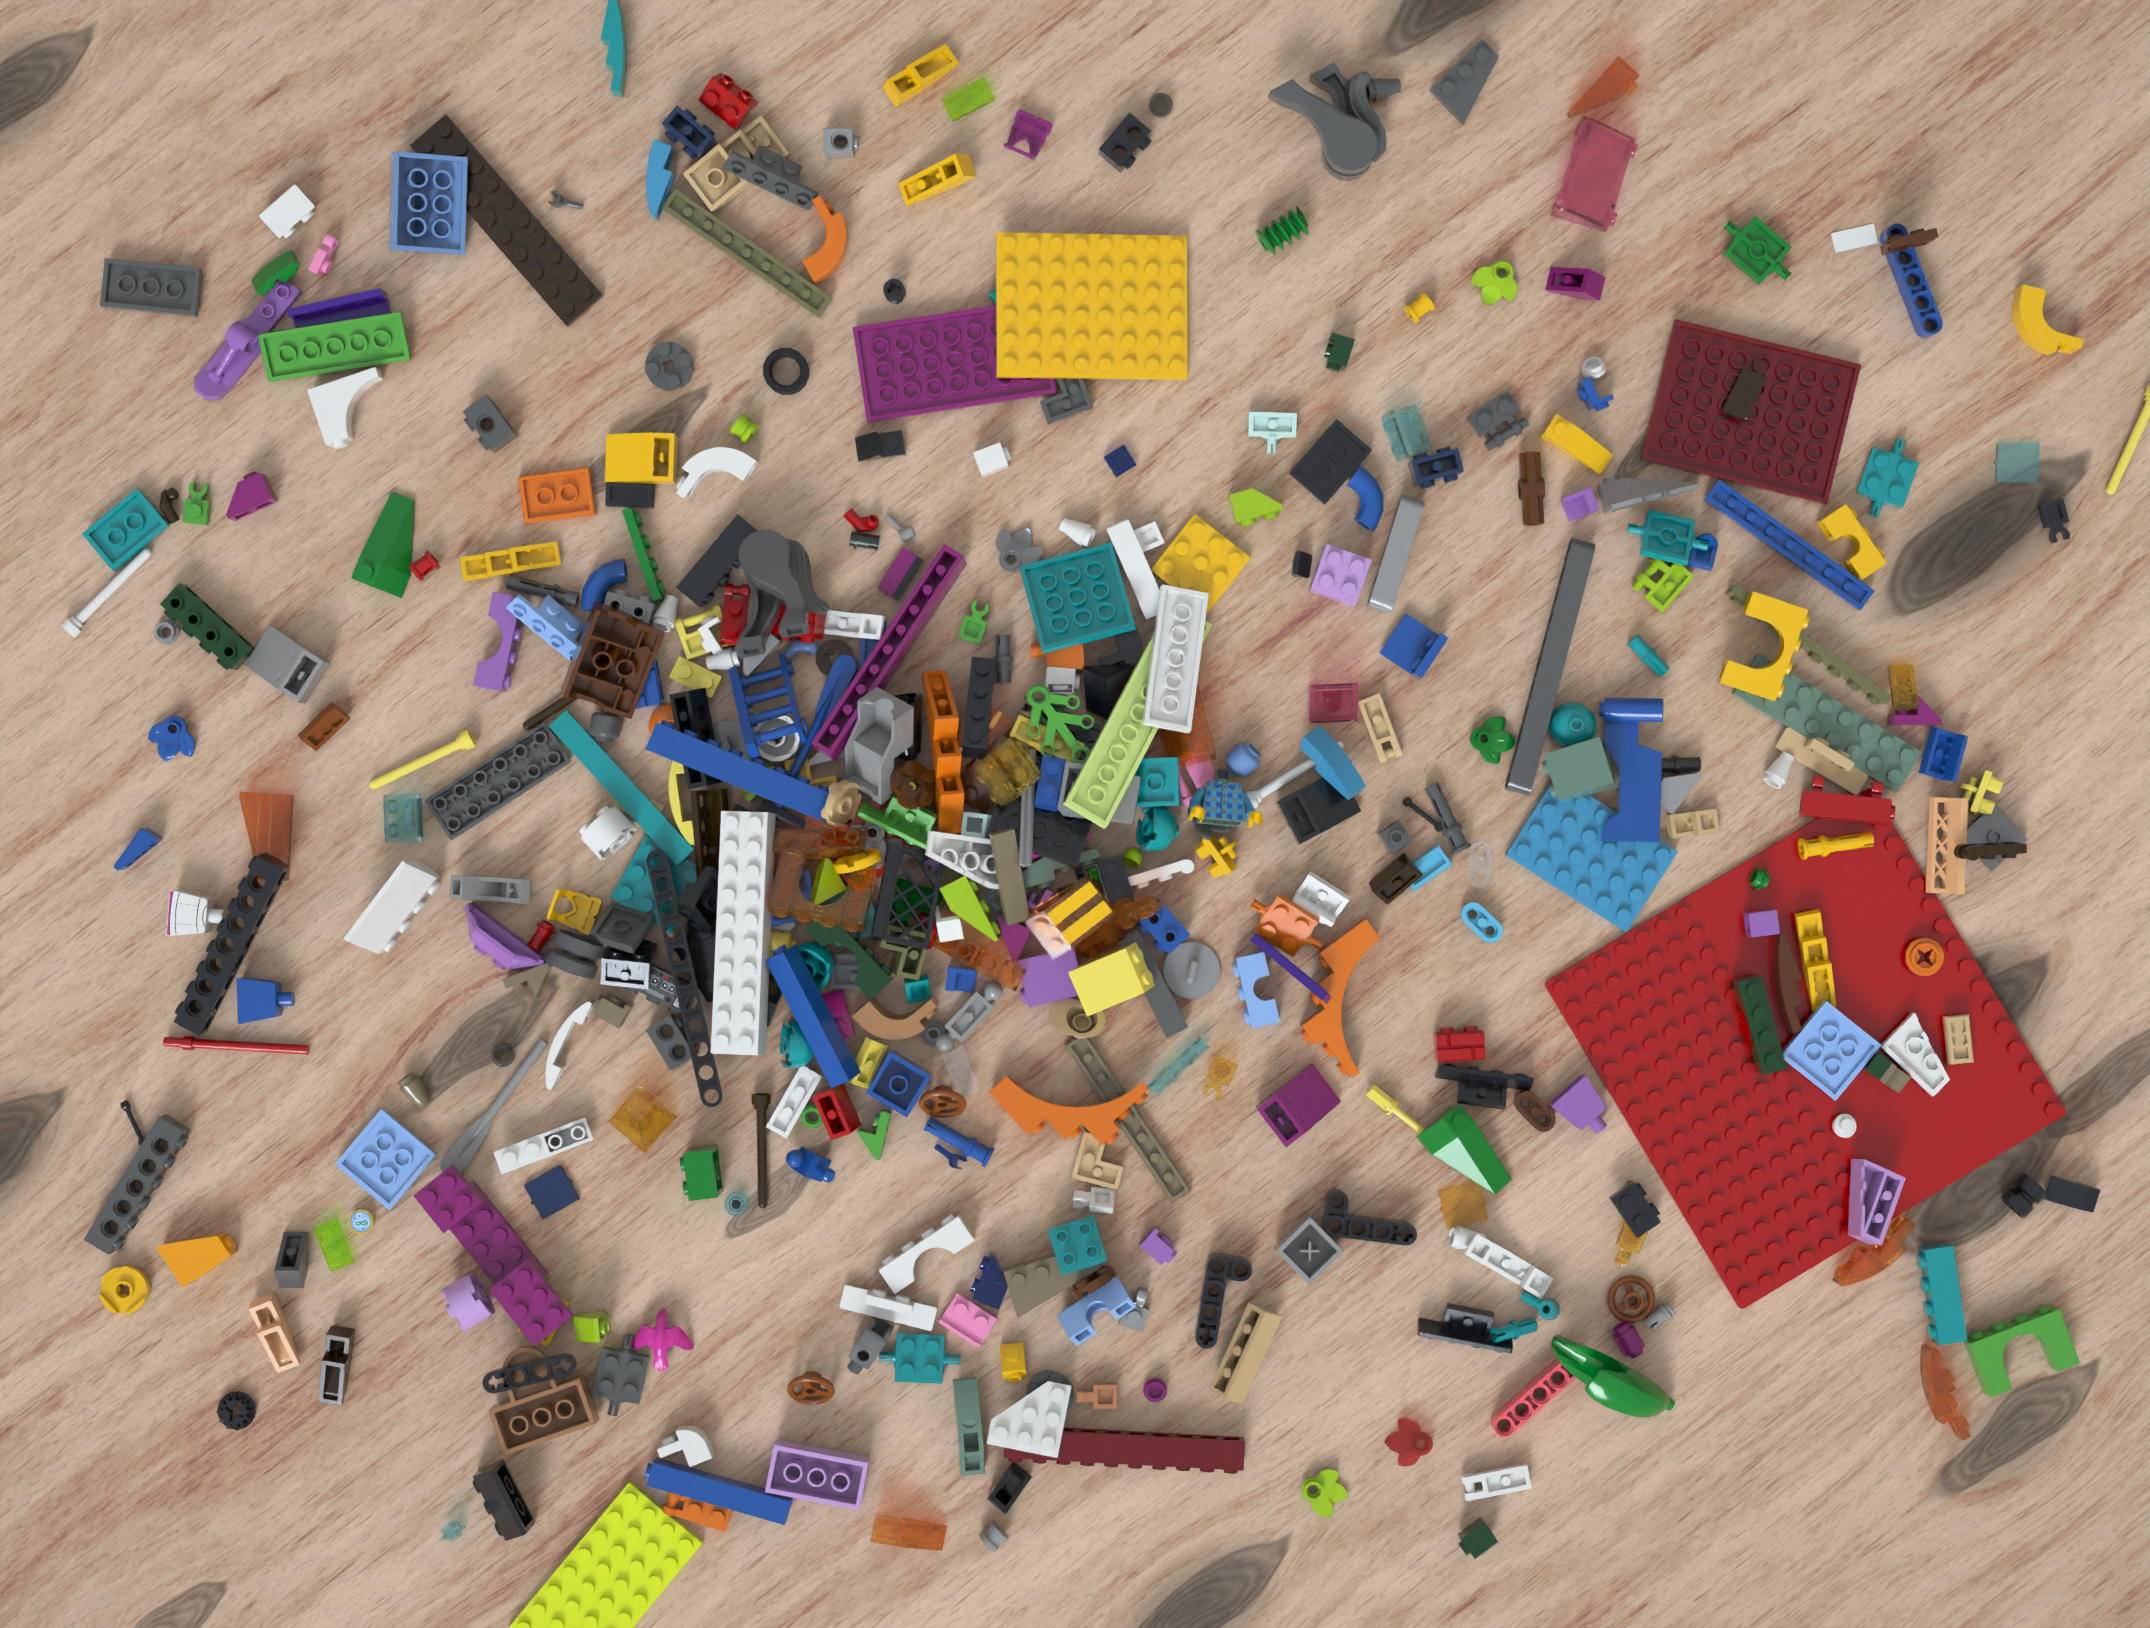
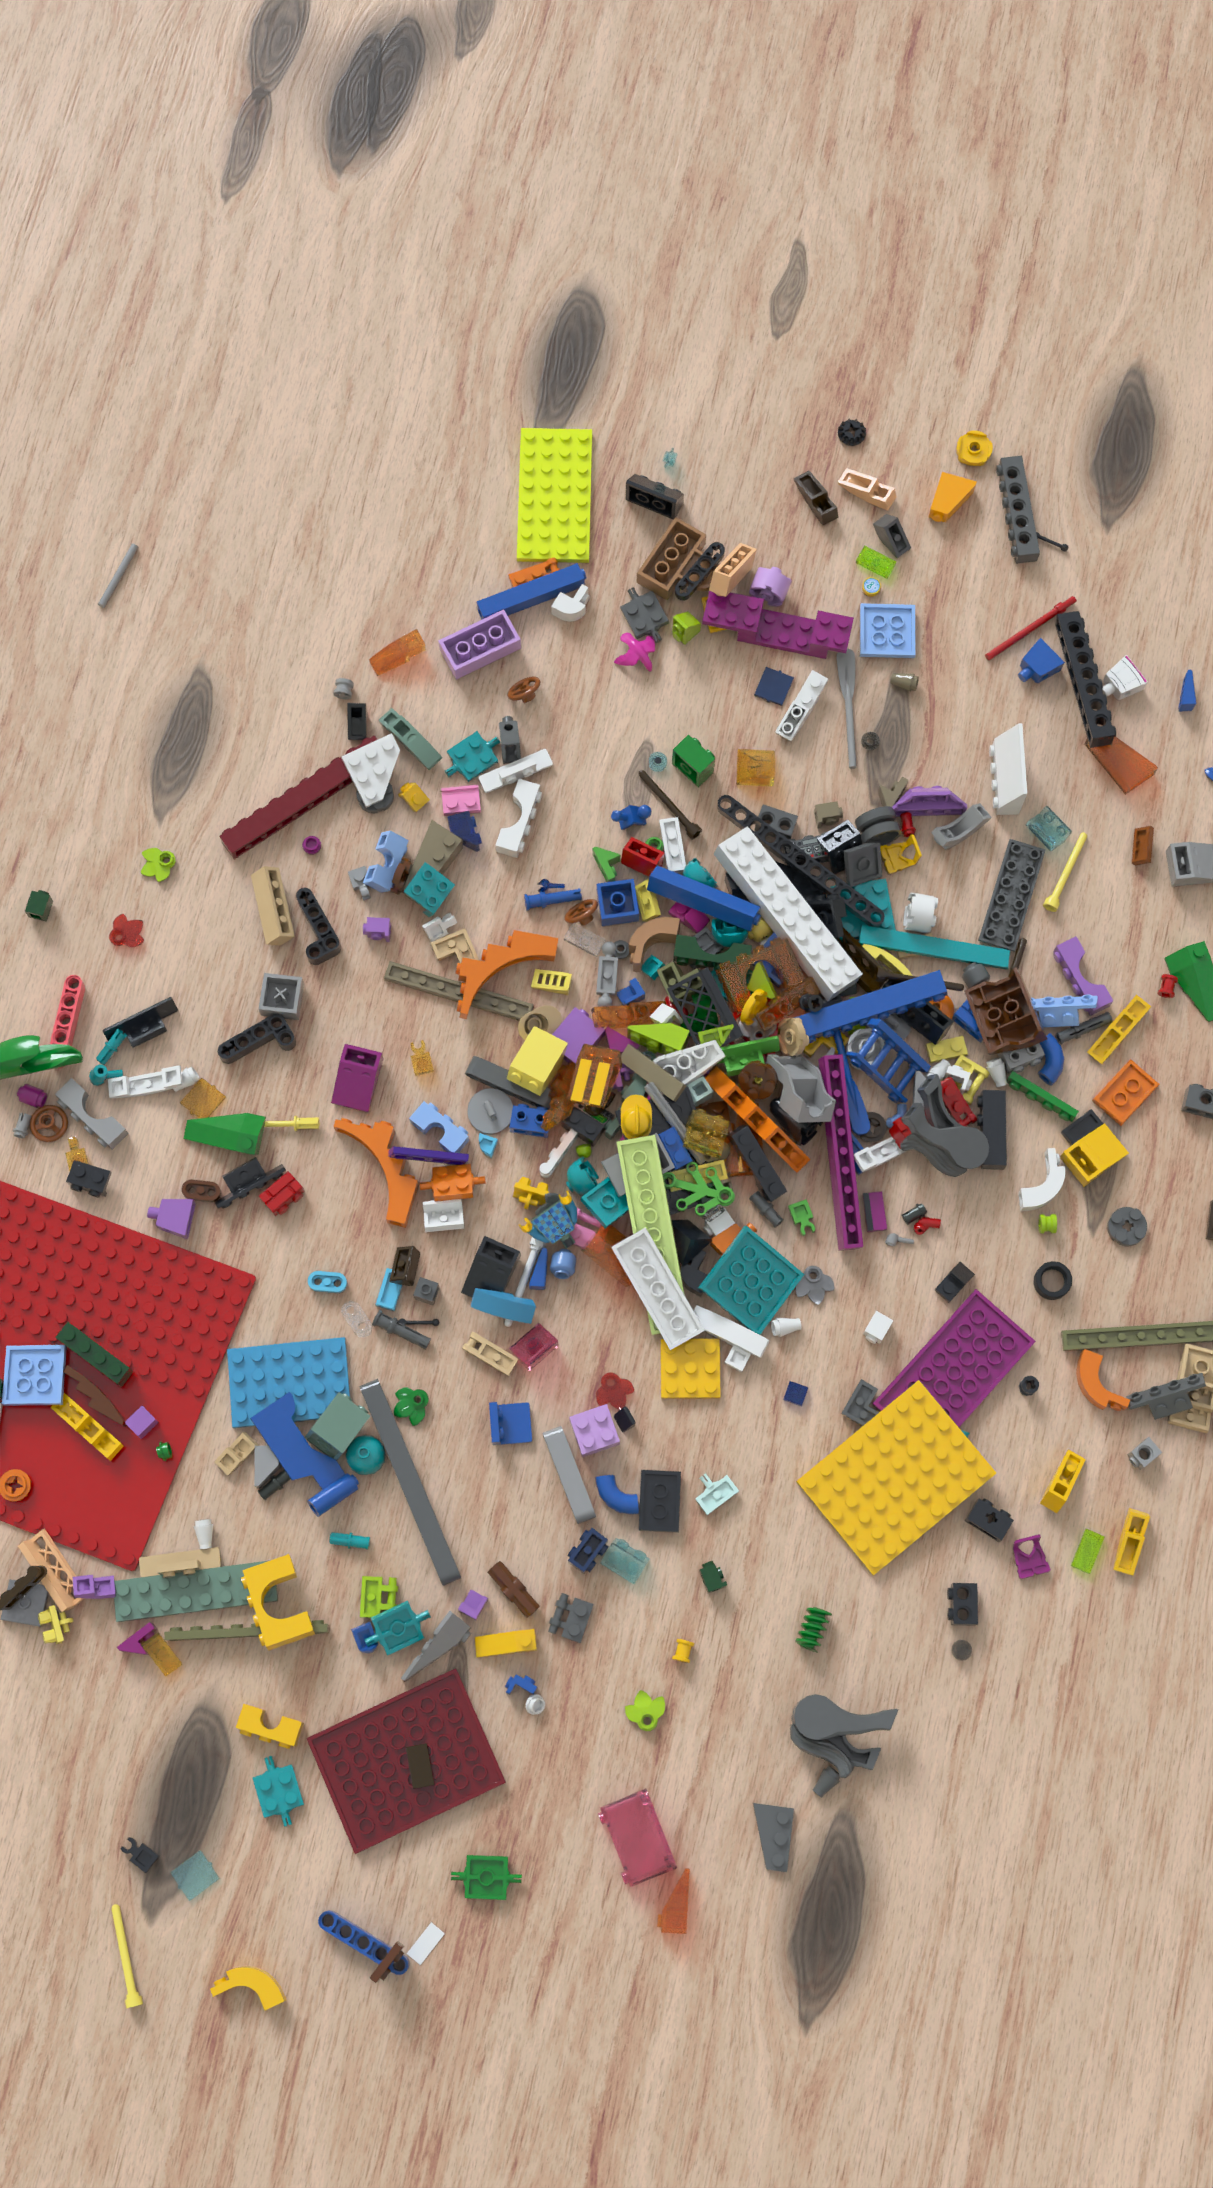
camera: 140 degrees right, 15 degrees down
white slope [546,1000,595,1090] -> none
nougat plate [1076,1383,1117,1409] -> none
clear light blue pin [1147,1036,1210,1096] -> none
lime slope [1228,488,1283,527] -> none
white plate [1461,1463,1532,1501] -> none
magenta slope [1545,267,1606,301] -> none
blue plate [1703,479,1875,611] -> none
yellow pin [1798,831,1874,860] -> none
red brick [1799,775,1896,825] -> none
blue bracket [1918,727,1968,782] -> none
none -> light grey arch [55,1078,129,1150]
none -> medium lavender slope [72,1575,116,1599]
none -> medium azure tile [479,1133,498,1158]
none -> blue slope [529,1248,548,1290]
none -> light yellow slope [531,969,572,995]
none -> clear red plate [596,1372,635,1410]
none -> yellow piece [621,1094,652,1139]
none -> lime slope [698,1024,734,1047]
none -> light nougat brick [709,543,757,597]
none -> black bush [799,994,823,1012]
none -> dark brown piece [874,966,964,991]
none -> black brick [965,1498,1014,1542]

